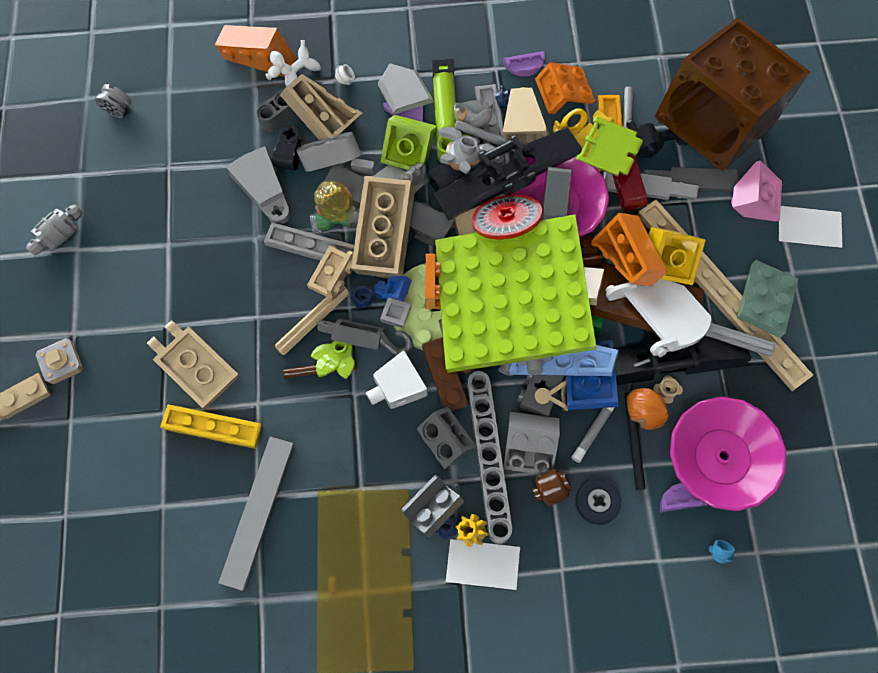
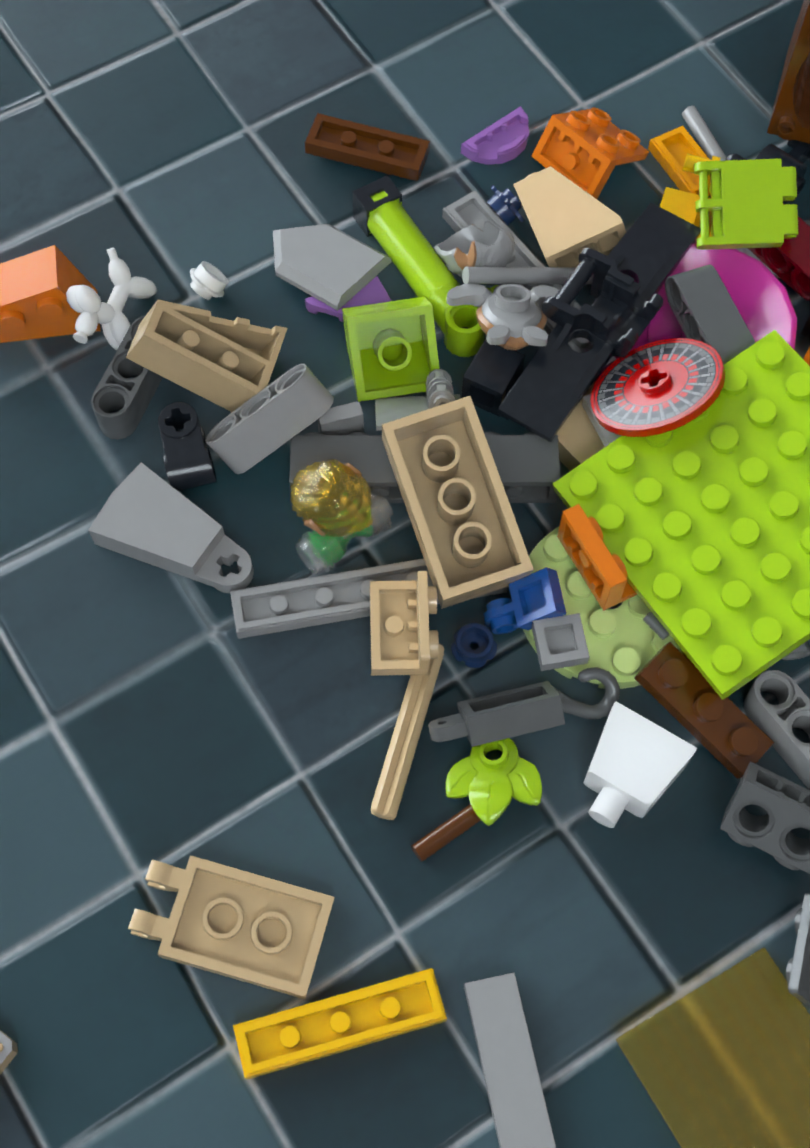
camera: 30 degrees left, 5 degrees down
yellow piece [553,109,588,136] -> none
none -> reddish brown plate [305,113,430,181]

